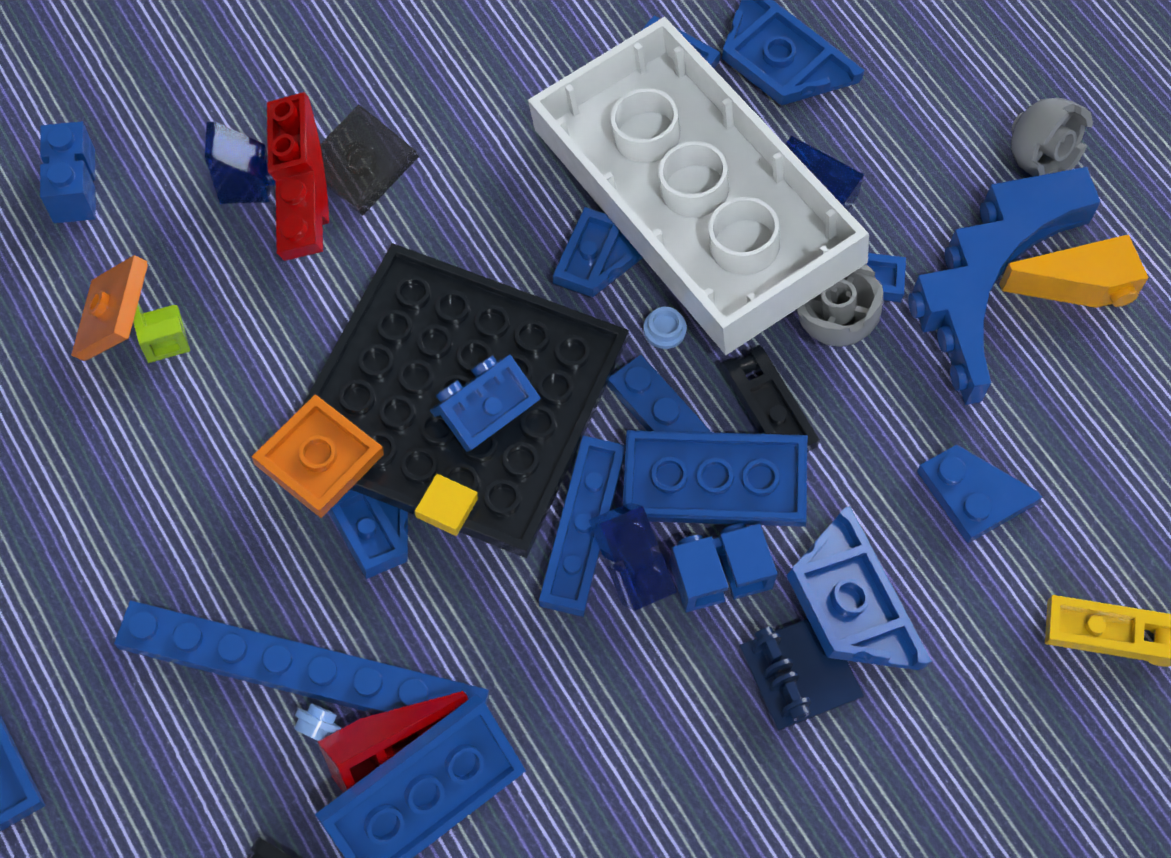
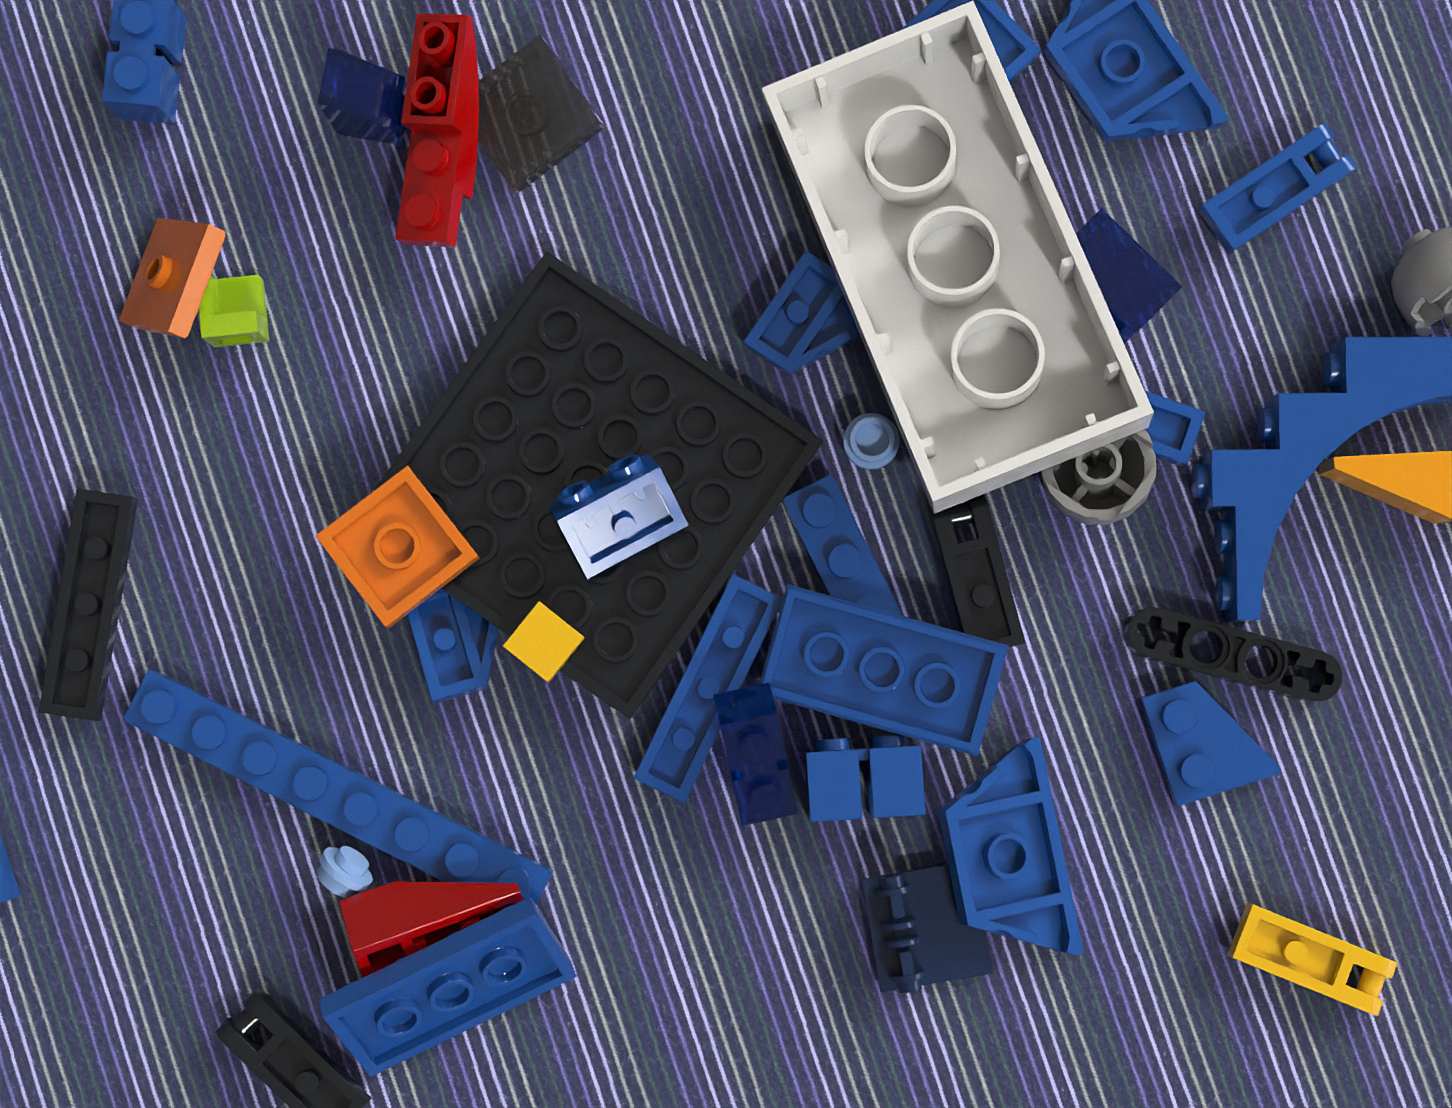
camera: 10 degrees right, 20 degrees up
none -> black plate [39,489,138,721]
none -> black beam [1123,607,1343,702]
none -> blue plate [1198,122,1358,255]

